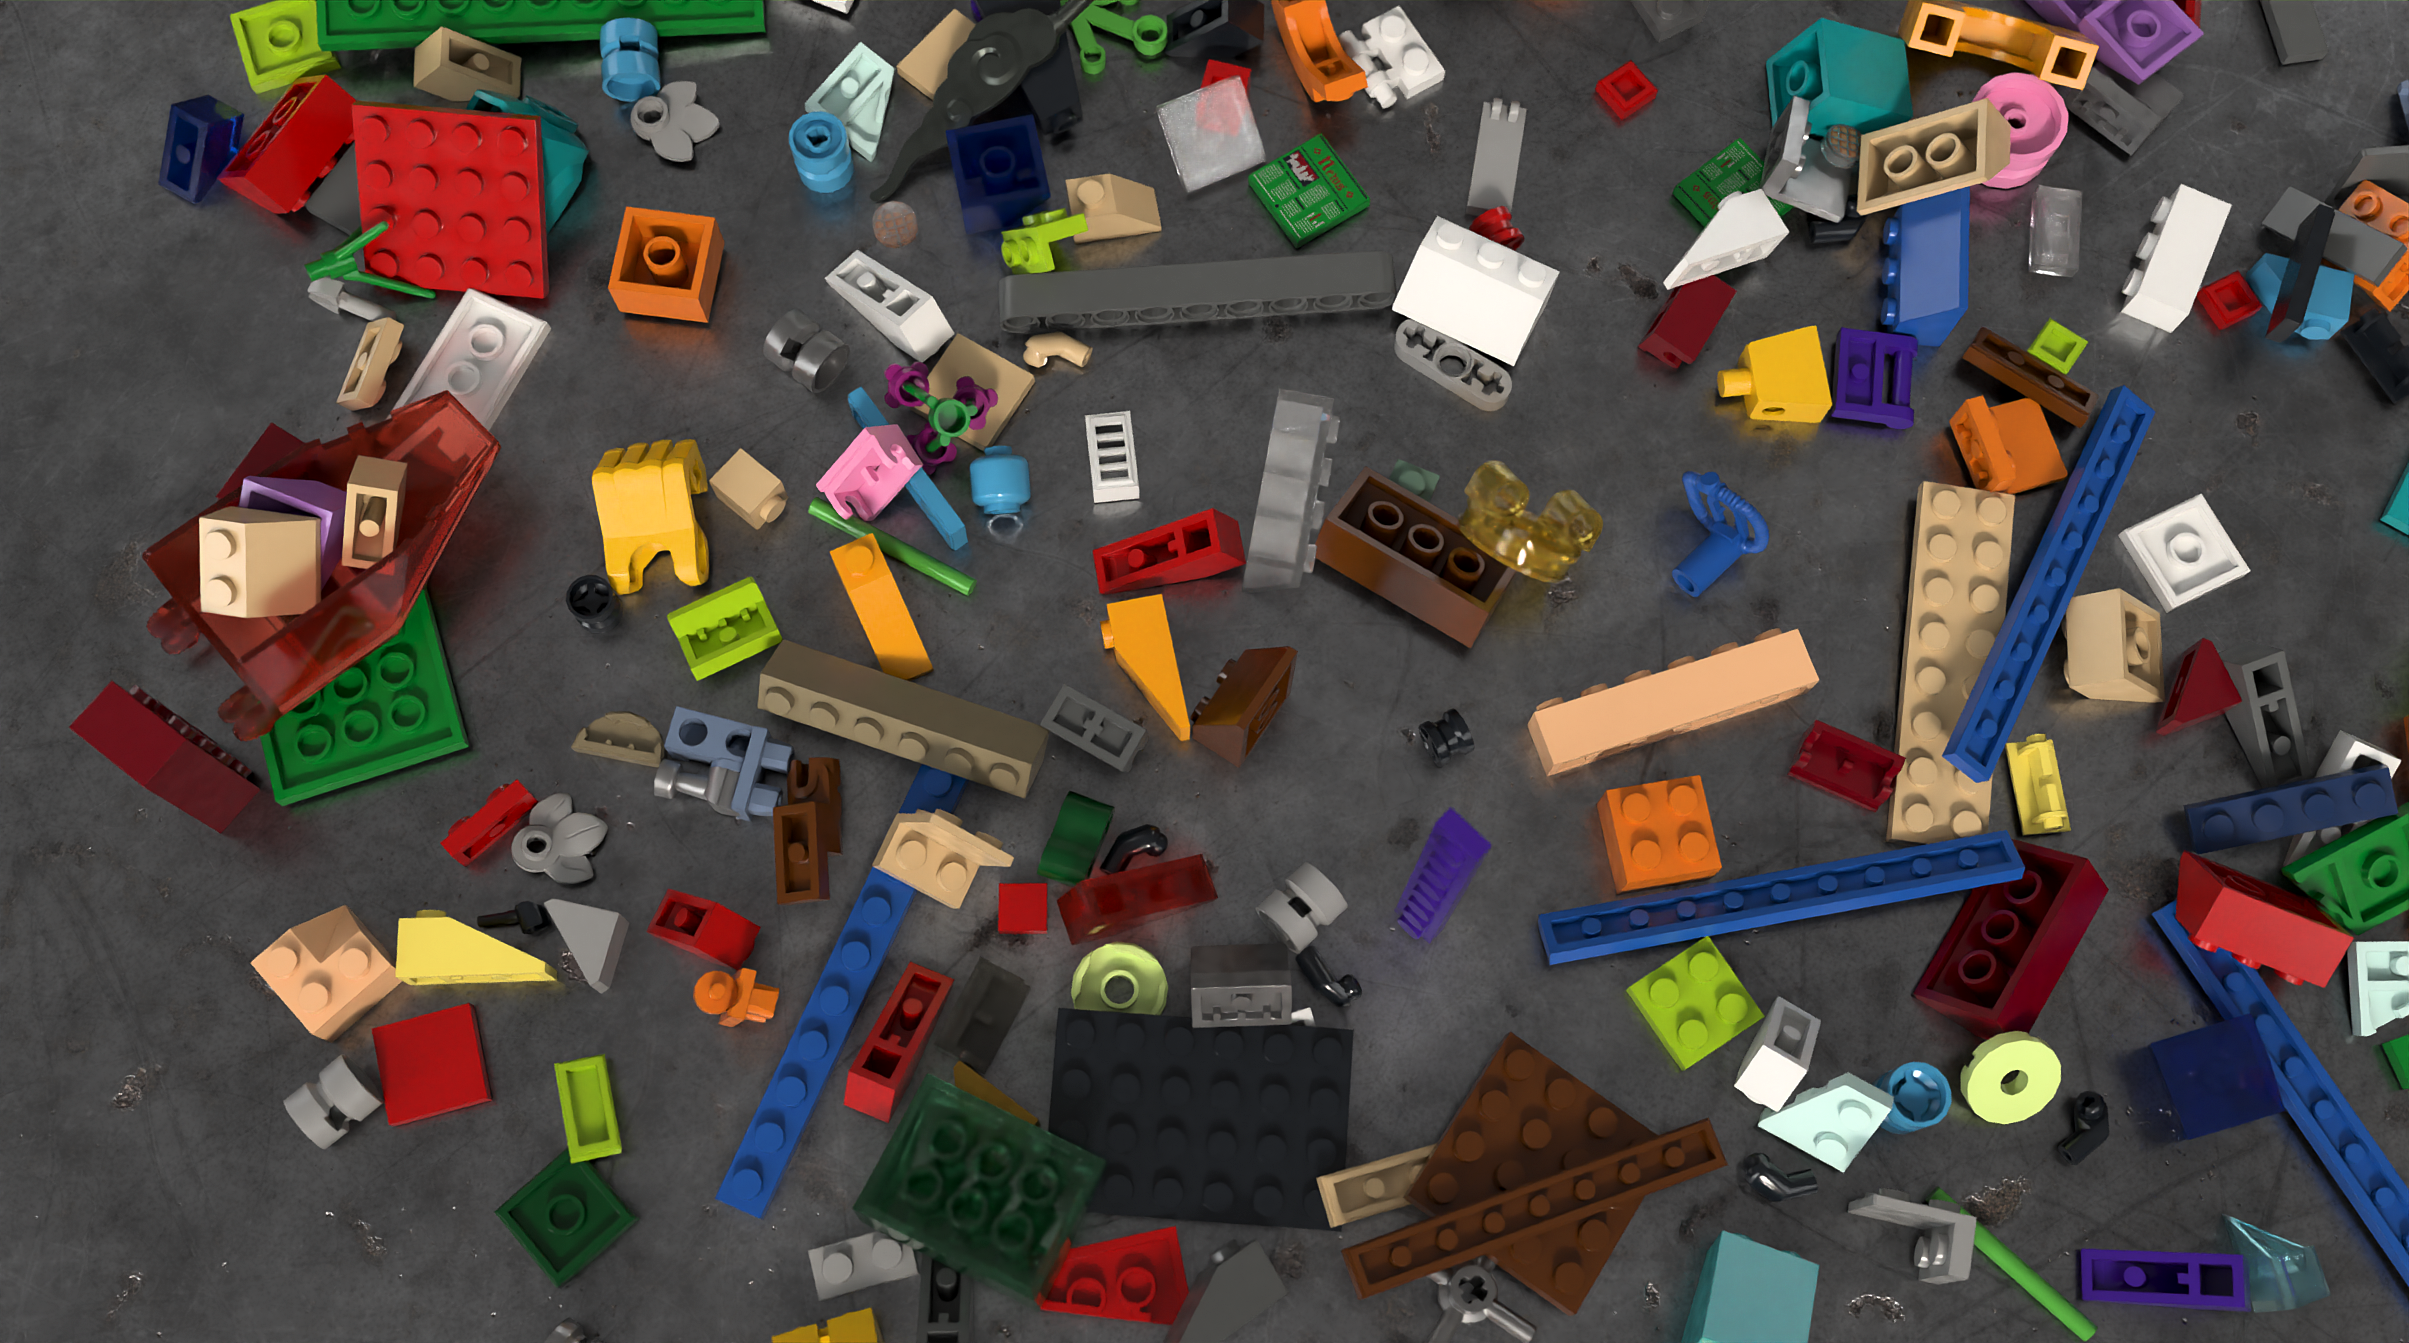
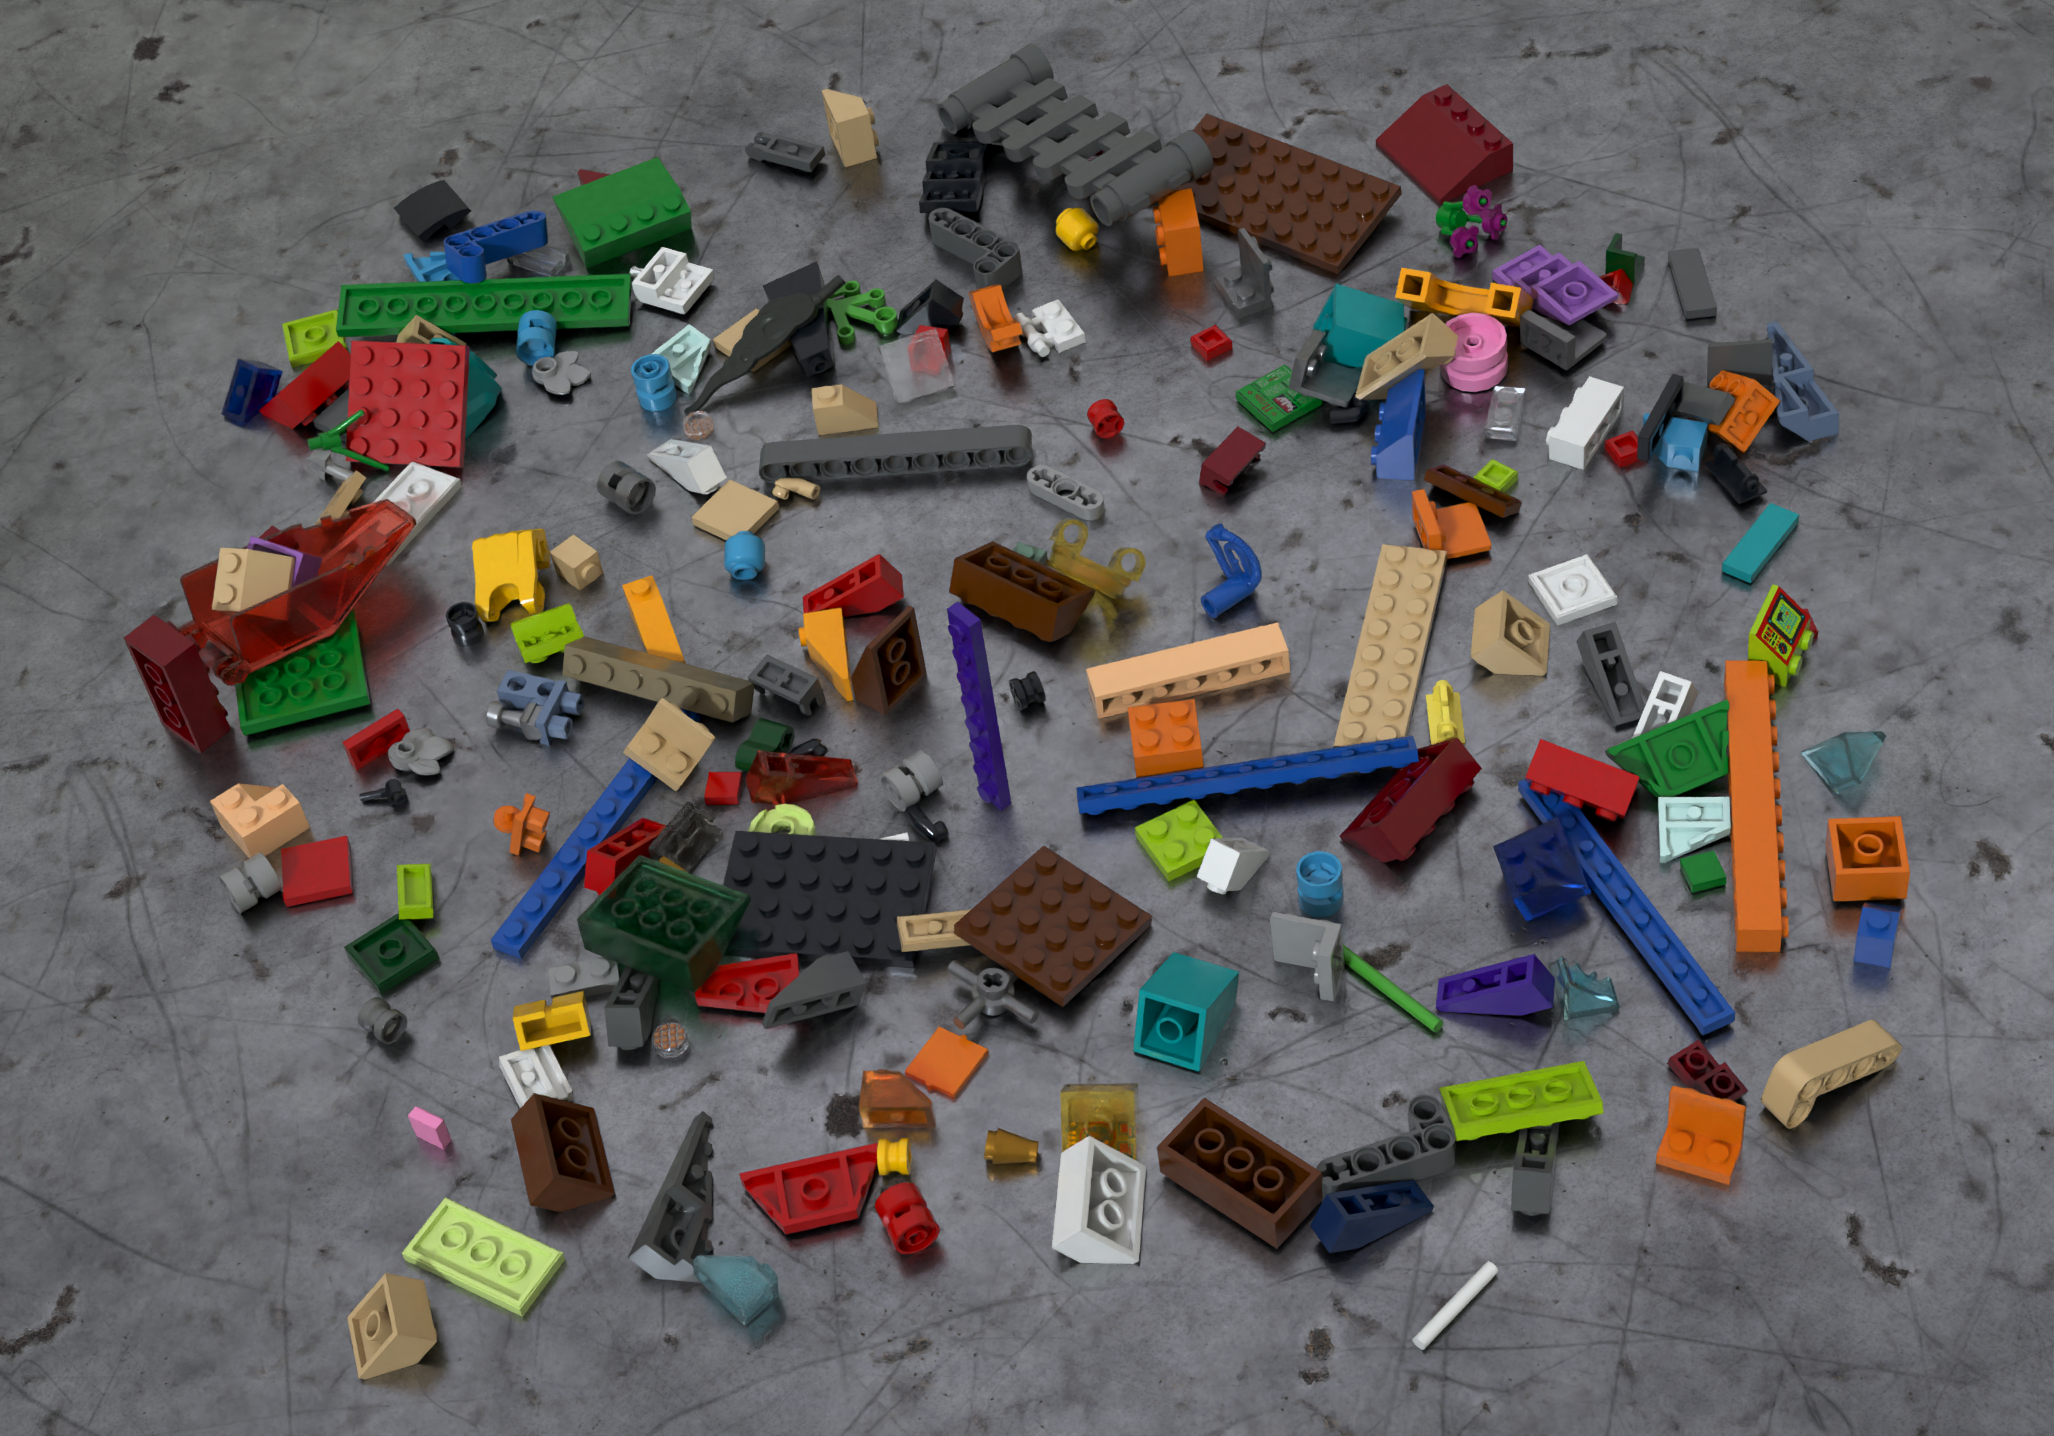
camera: 15 degrees right, 25 degrees down
tan slope [341,455,408,573] -> none
light yellow slope [395,910,557,985] -> none
light grey slope [544,898,629,993] -> none
dark tan tile [571,711,668,768] -> none
orange brick [608,206,725,323] -> none
red slope [646,888,761,971] -> none
reddish brown plate [773,757,843,905] -> none
bright green bar [808,497,977,596] -> none
bright pink hinge [816,424,923,522] -> none
dark azure tile [847,386,968,551] -> none
magenta plant [884,361,998,475] -> none
clear blue slope [945,114,1051,235] -> none
lime bracket [1001,208,1089,275] -> none
white slope [1085,411,1139,503] -> none
flat silver bracket [1190,943,1292,1028] -> none
clear slope [1241,388,1340,593] -> none
green tile [1248,133,1370,249] -> none
reddish brown tile [1341,1117,1728,1300] -> none
white slope [1392,216,1559,366] -> none
light grey hinge [1465,98,1527,216] -> none
white slope [1663,189,1789,290] -> none
yellow torso [1717,326,1832,423] -> none
black arm [1743,1153,1818,1202] -> none
light aqua wing [1758,1072,1894,1173] -> none
dark red hinge [1787,719,1906,812] -> none
clear tile [1820,124,1862,169] -> none
dark purple plate [1831,327,1918,429] -> none
blue plate [1942,385,2156,783] -> none
yellowish green tile [1960,1031,2061,1124] -> none
black arm [2058,1090,2109,1166] -> none
dark red slope [2156,638,2242,736] -> none
dark blue plate [2183,764,2399,855] -> none

